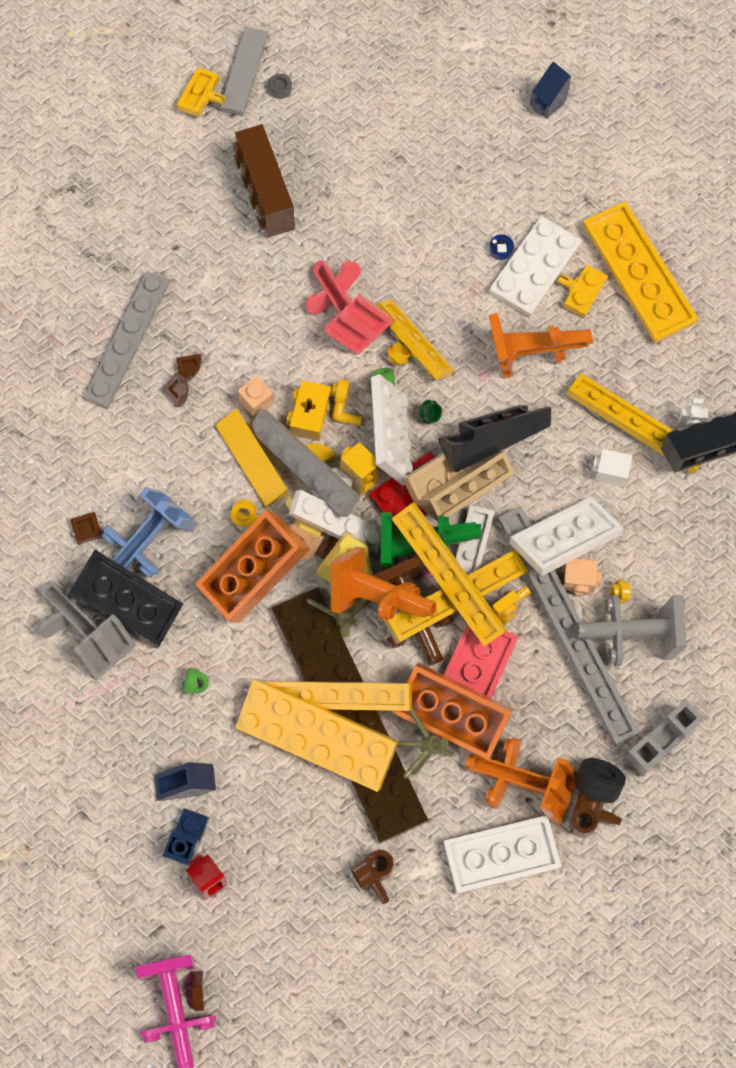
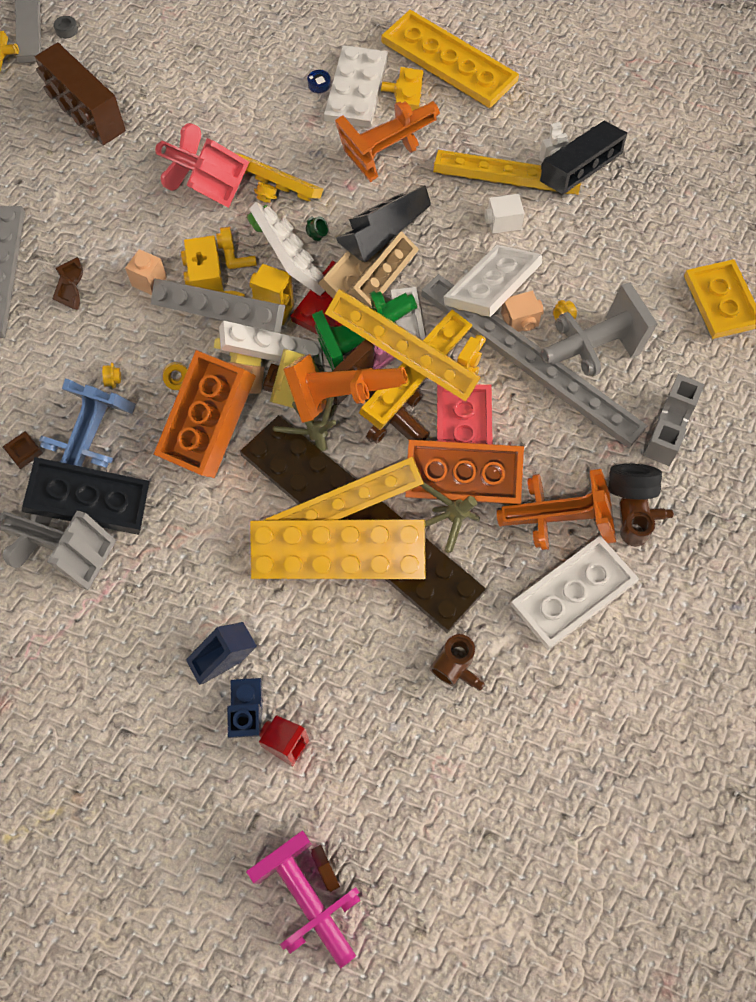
camera: 20 degrees left, 5 degrees down
bright green tile [182,667,209,694] -> none
yellow slope [215,409,288,508] -> none
none -> yellow plate [102,362,121,389]

